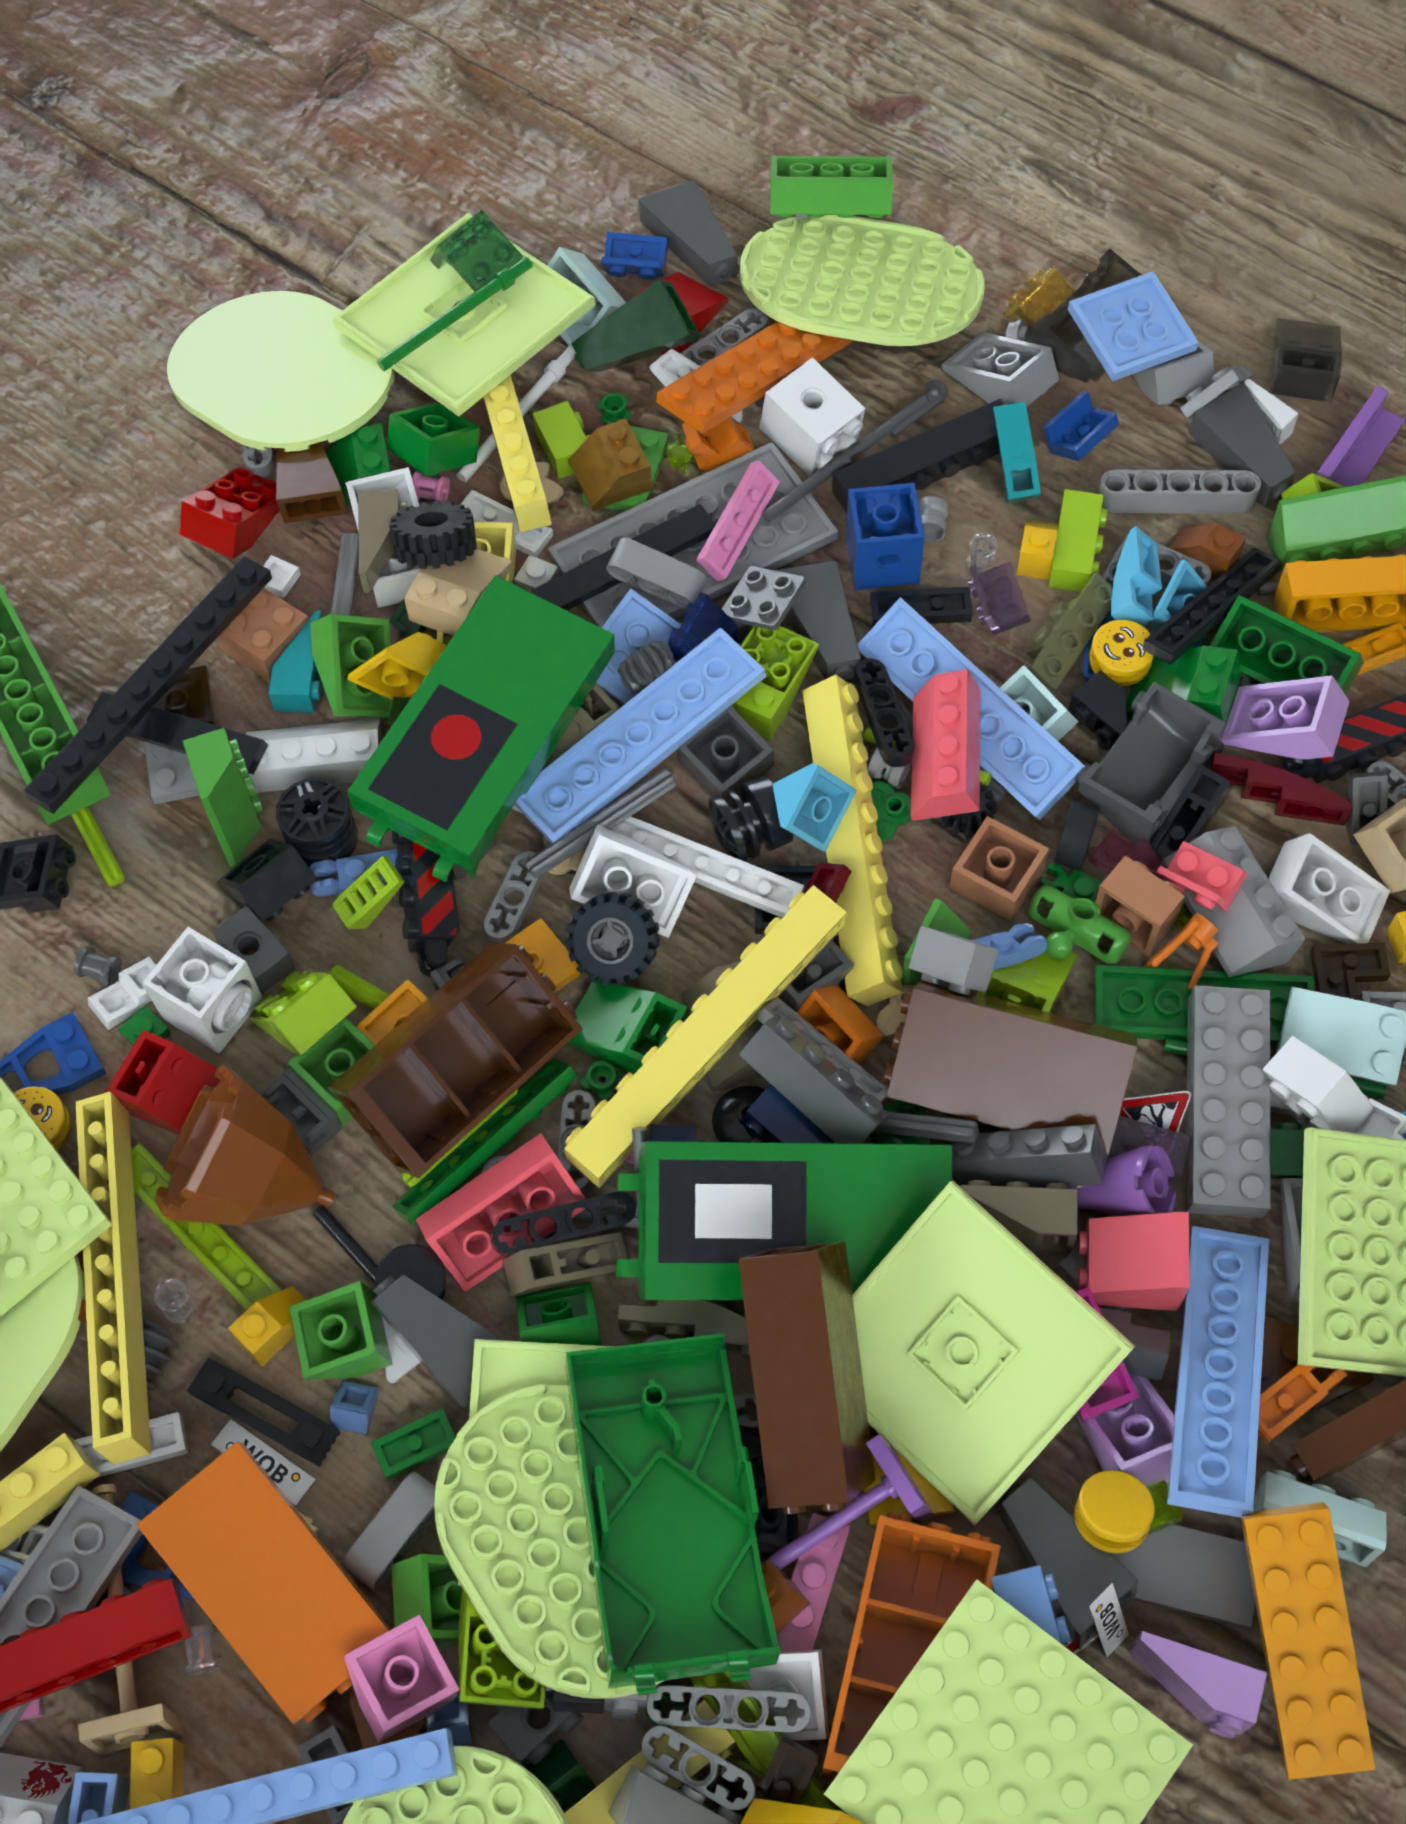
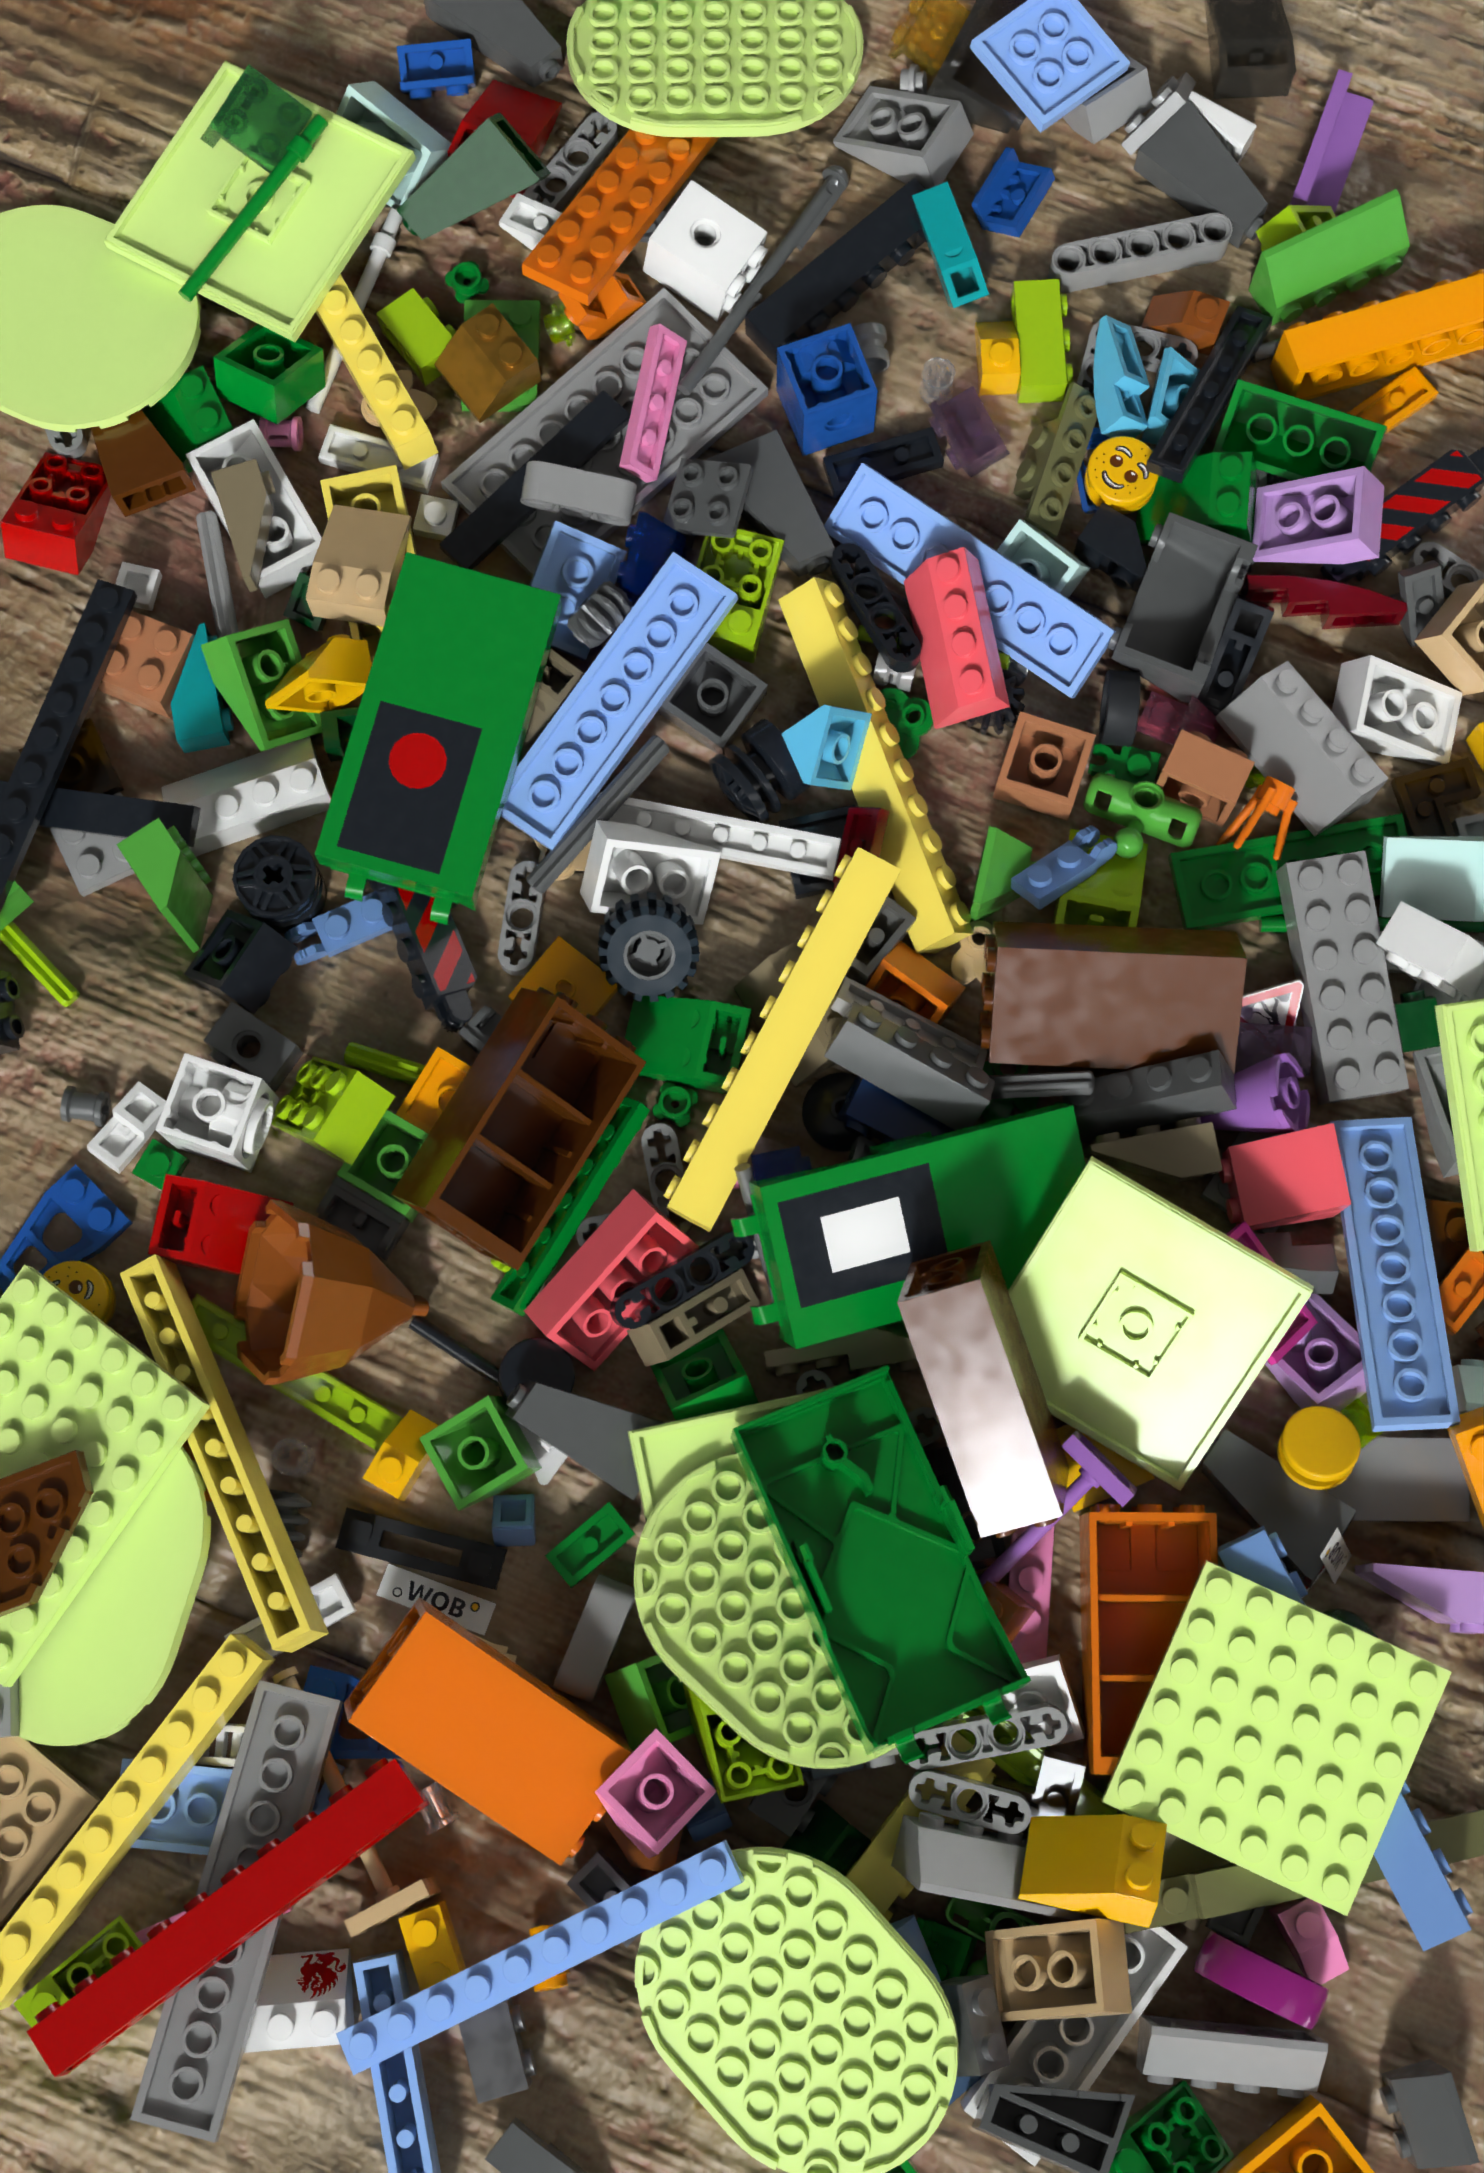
camera: 15 degrees left, 15 degrees up
lime slope [332,856,404,929] -> none
black tyre [389,501,477,569] -> none
light grey brick [909,926,999,995] -> none
coral bracket [1156,841,1248,912] -> none

